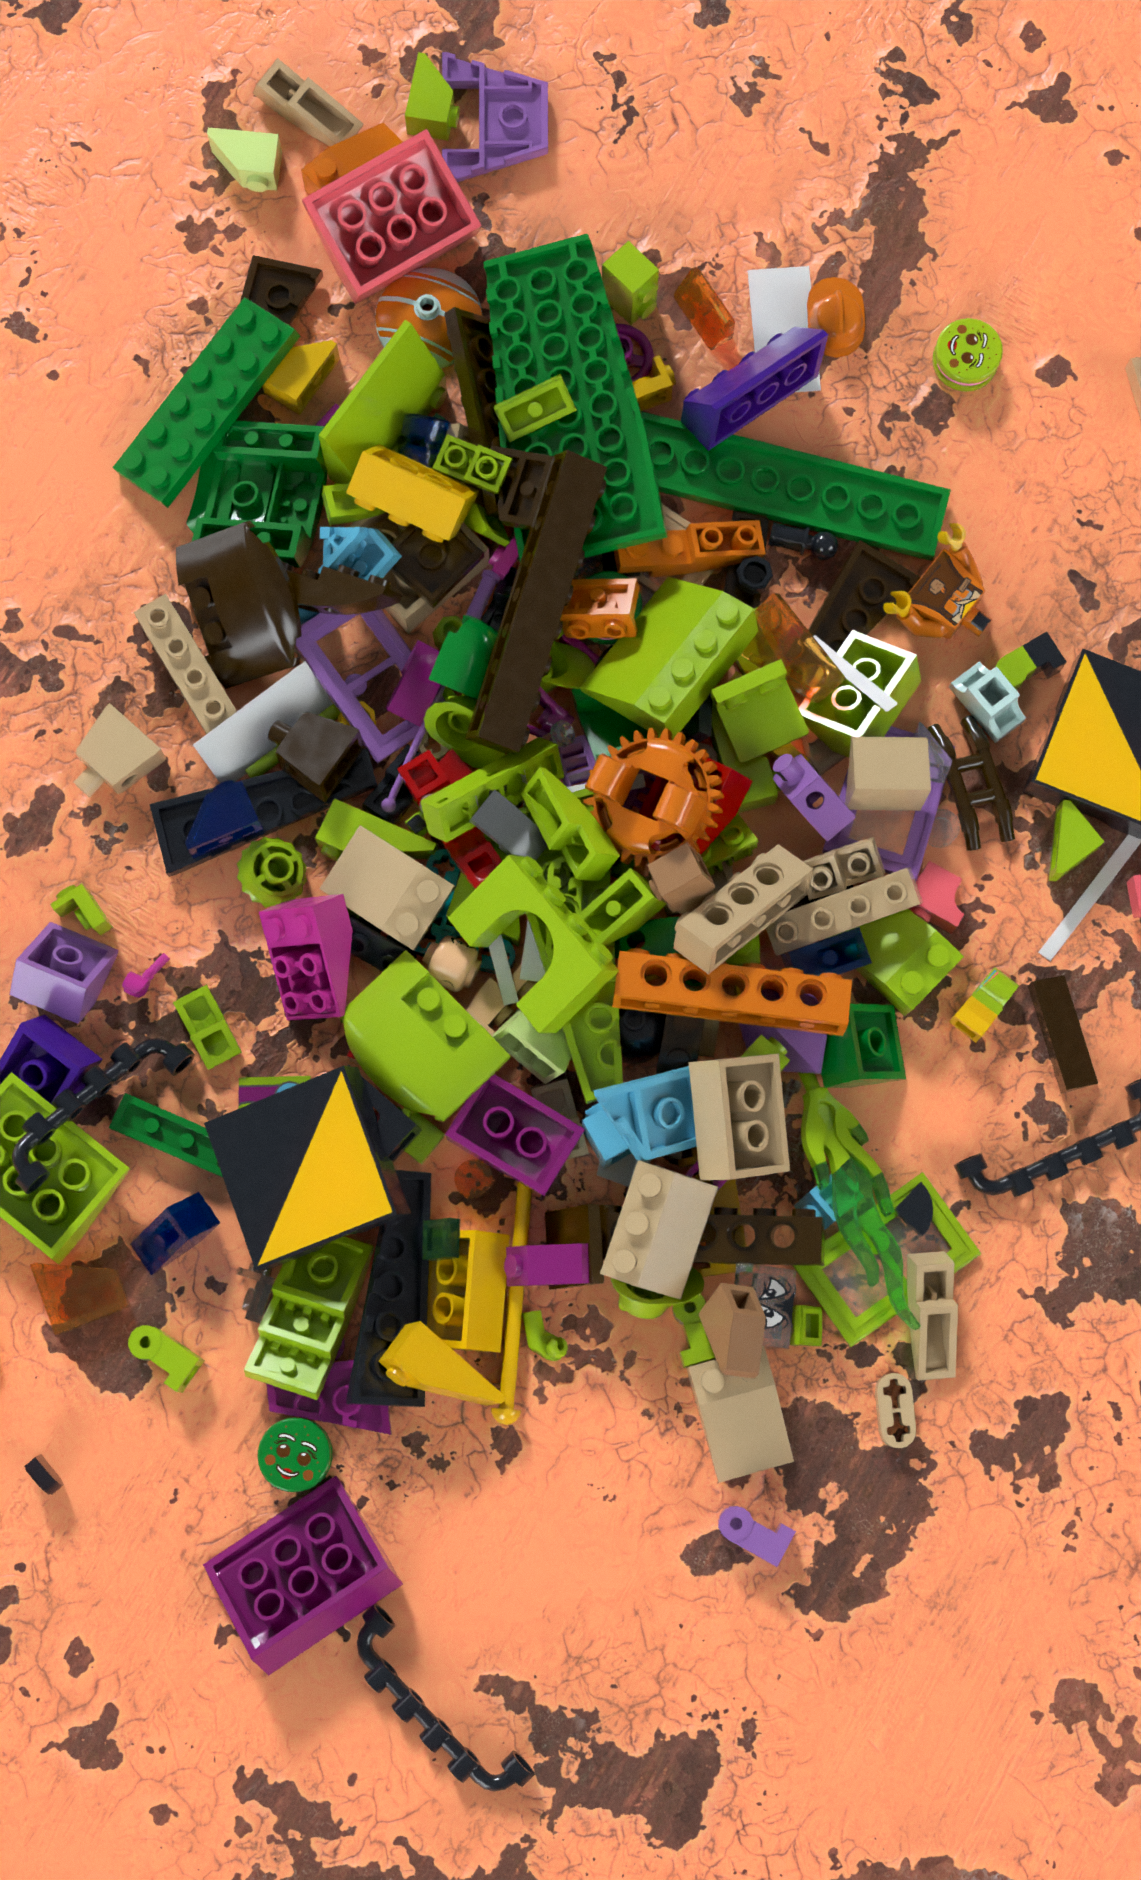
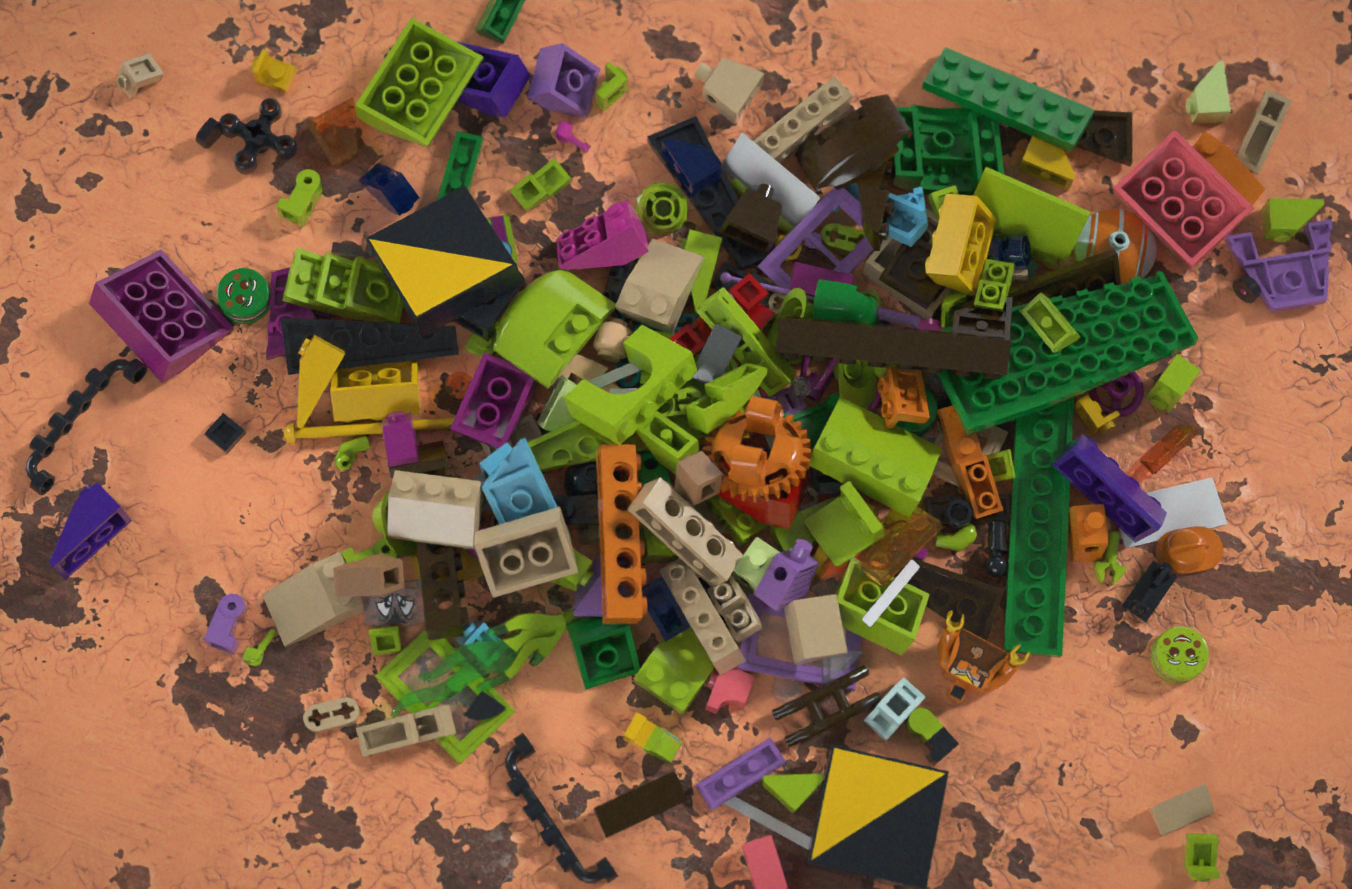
camera: 75 degrees right, 5 degrees down
black bar [12,1038,195,1194] -> none
clear green tile [422,1218,460,1261] -> none
none -> dark purple slope [49,482,132,580]
none -> black tile [204,413,246,454]
none -> black gear [219,98,297,175]
none -> lime hand [243,629,277,666]
none -> medium lavender tile [696,738,786,811]
none -> yellowish green torso [732,537,780,596]
none -> lime beam [821,223,866,255]
none -> lime arm [935,523,977,551]
none -> lime slope [984,450,1015,482]
none -> orange torso [1068,504,1108,563]
none -> lime bar [1093,531,1127,586]
none -> black hinge [1122,560,1177,623]
none -> black tile [1233,275,1261,303]

